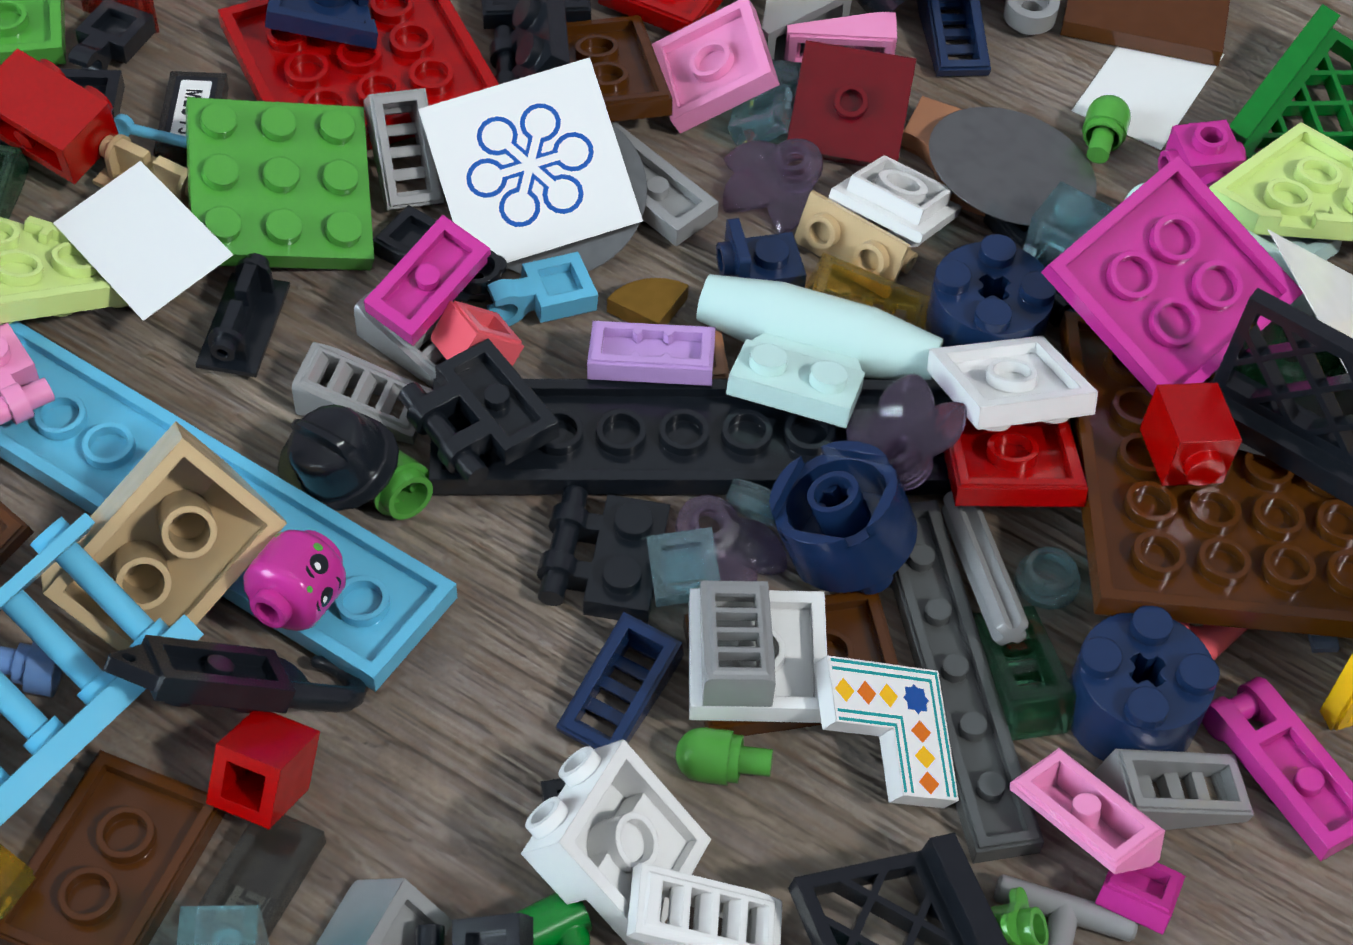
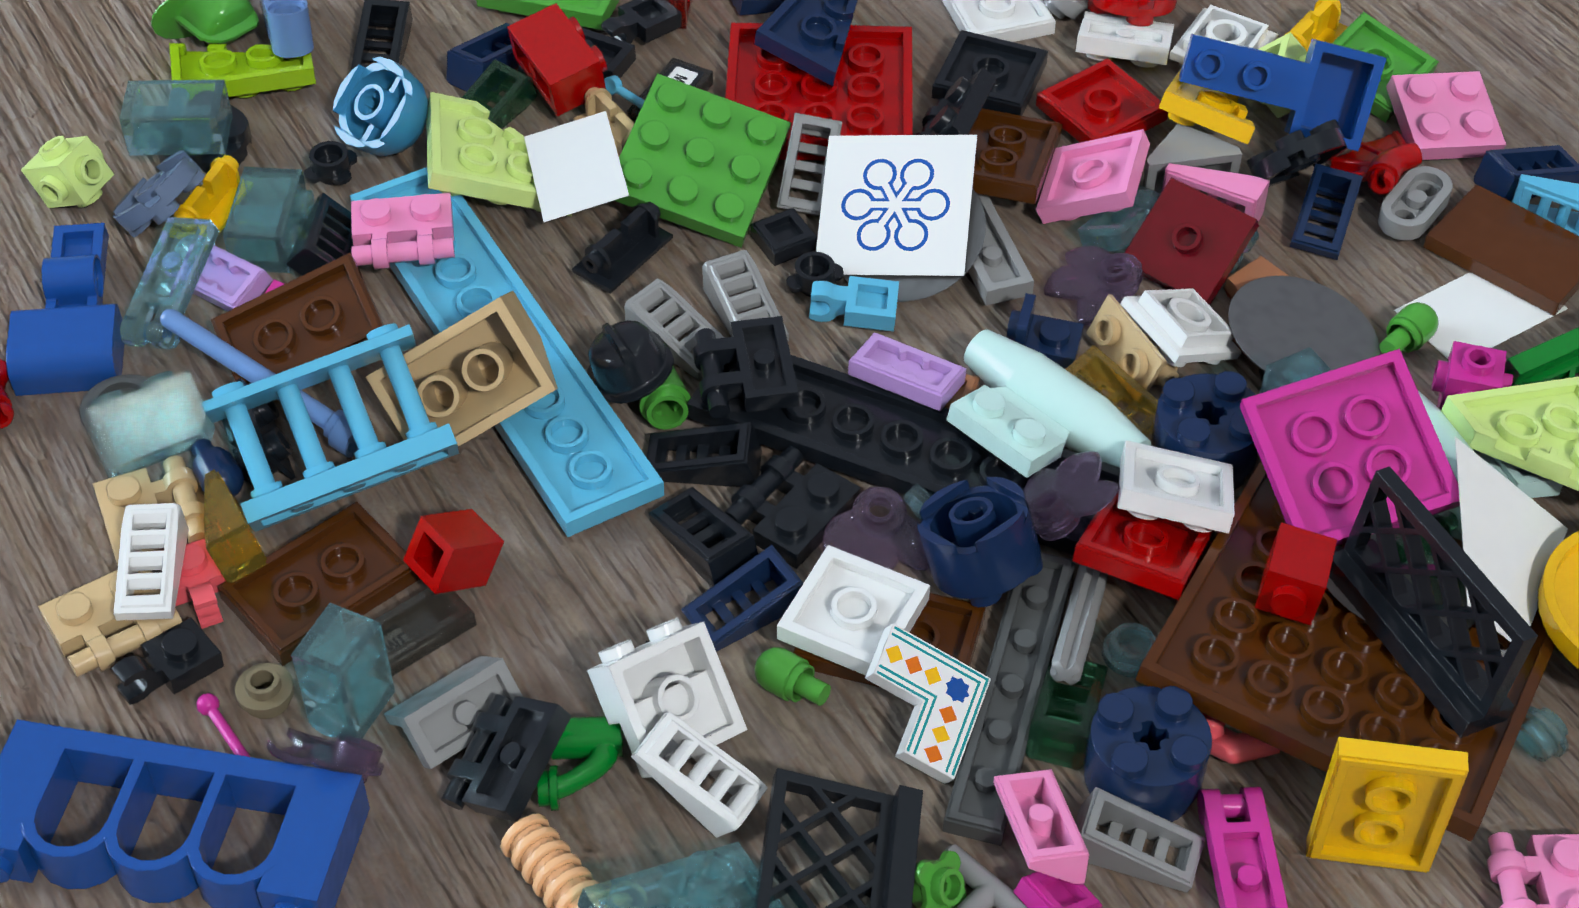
camera: 30 degrees right, 5 degrees down
black plate [103,635,367,714] -> none
dark pink head [243,530,346,631] -> none
dark pink plate [364,215,491,346] -> none
coral slope [431,301,524,367] -> none
pearl gold tile [607,278,689,325] -> none
clear light blue plate [646,527,720,607] -> none
light grey slope [700,581,776,707] -> none
none -> black slope [647,422,762,487]
none -> black slope [649,487,758,587]

